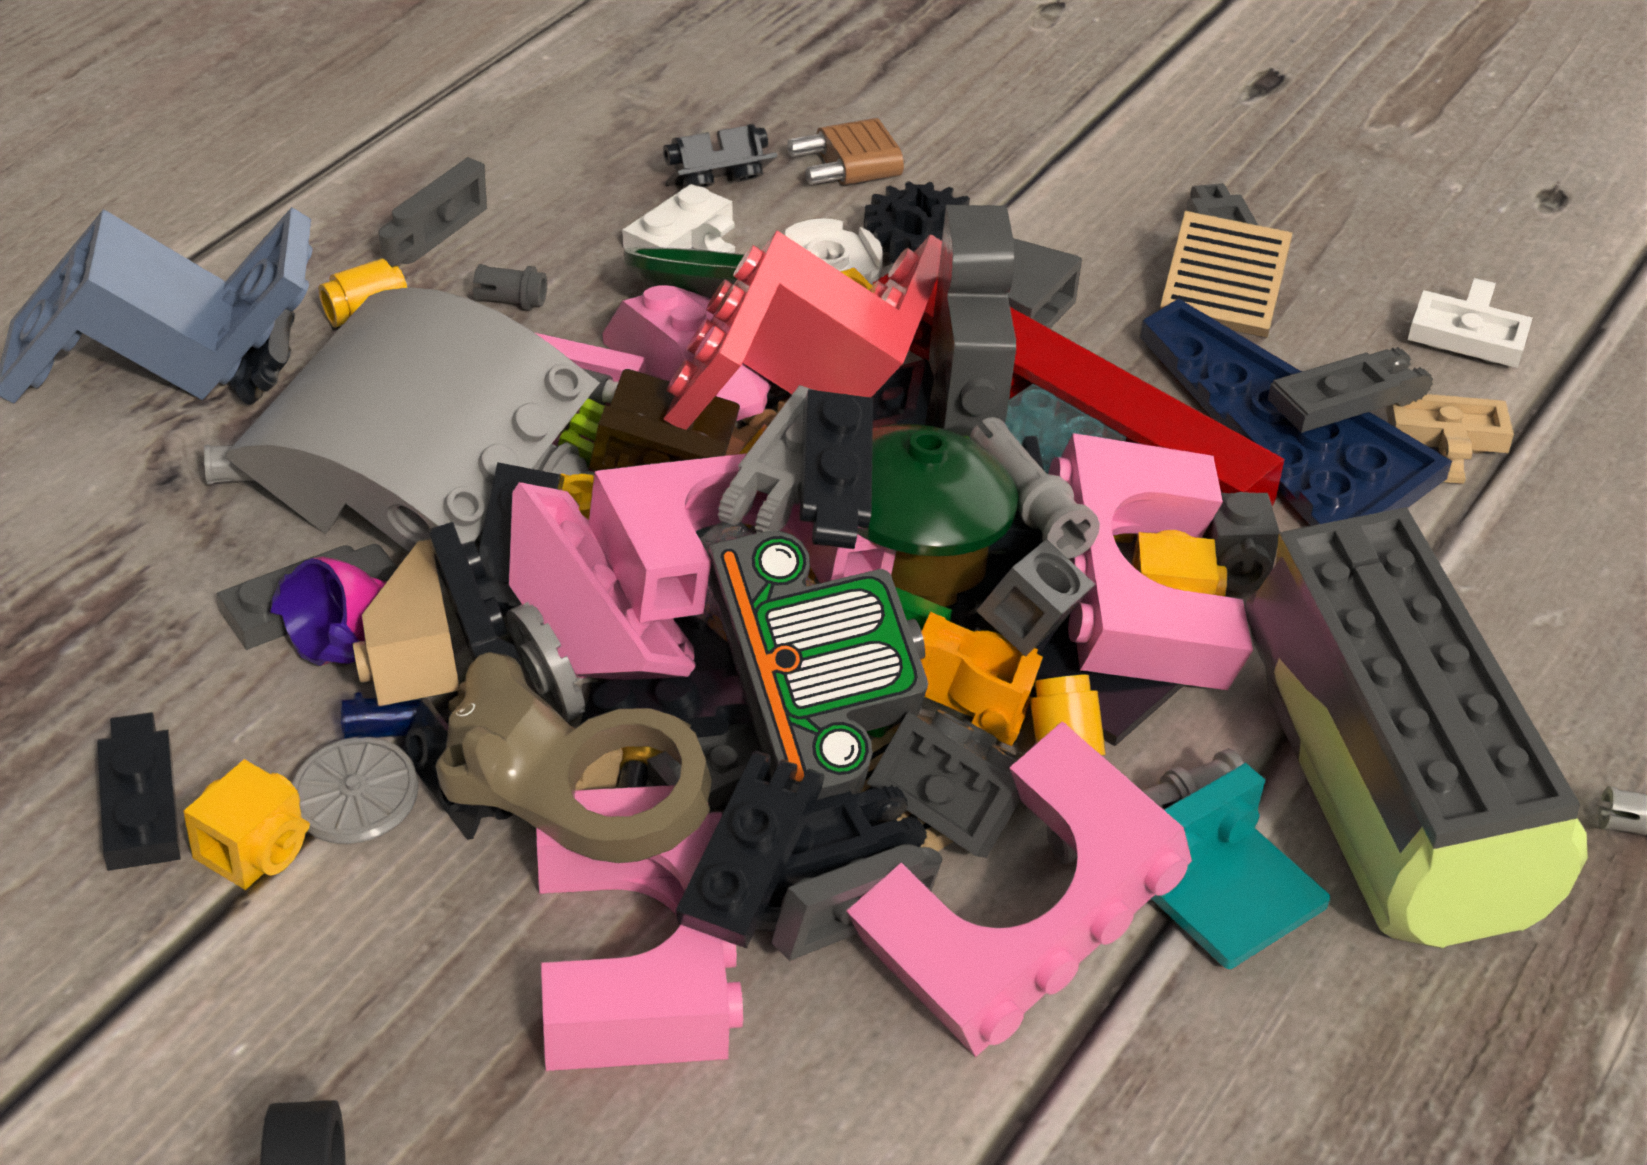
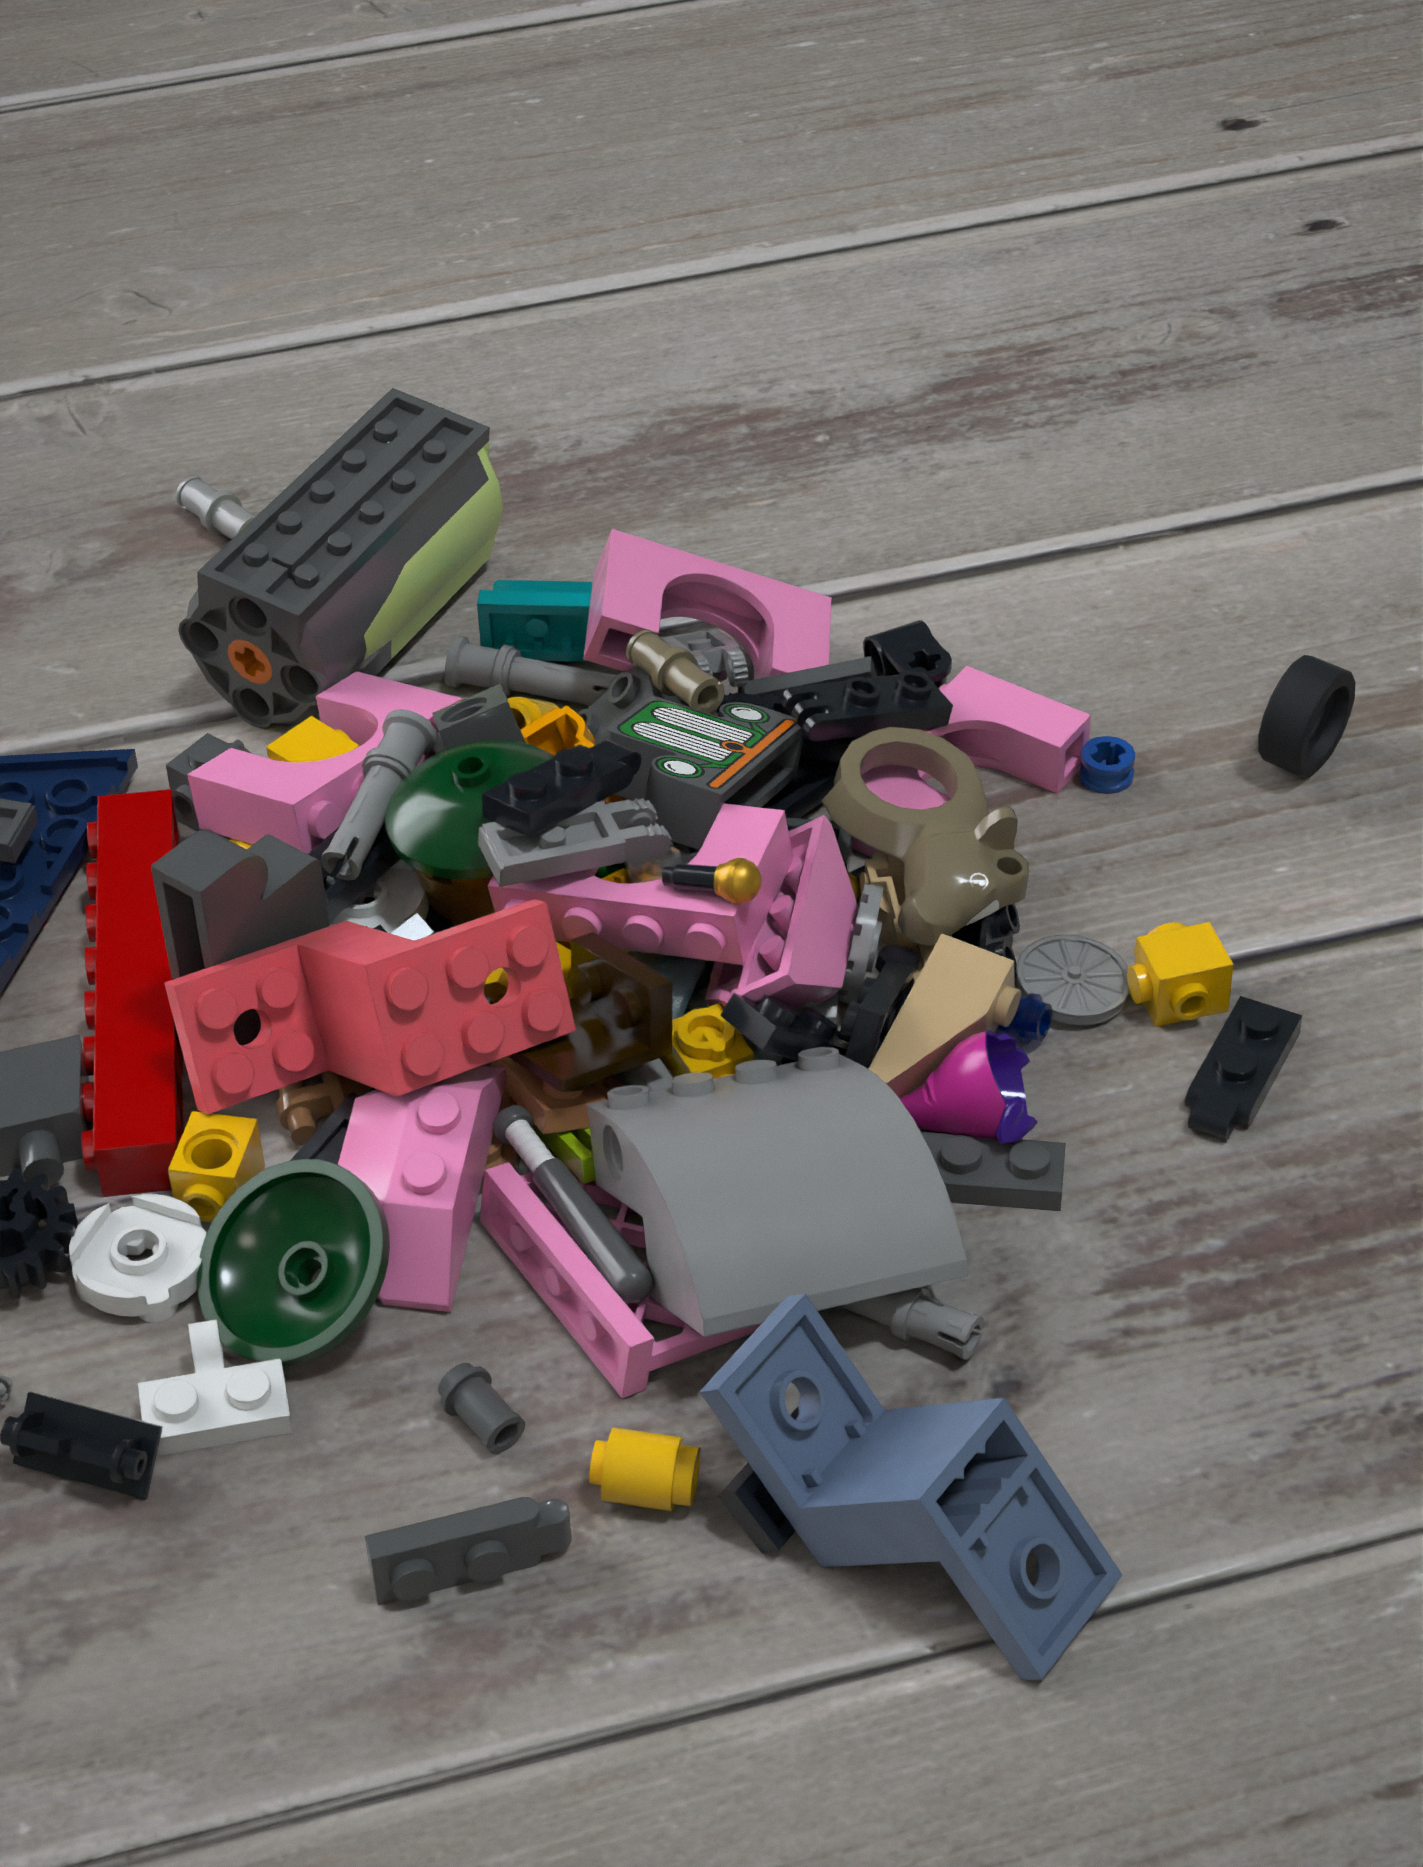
camera: 135 degrees left, 0 degrees up
none -> dark tan pin [626,630,725,714]
none -> light grey hinge [661,629,749,688]
none -> piece [662,857,762,905]
none -> black piece [863,620,952,688]
none -> blue bush [1079,736,1135,794]

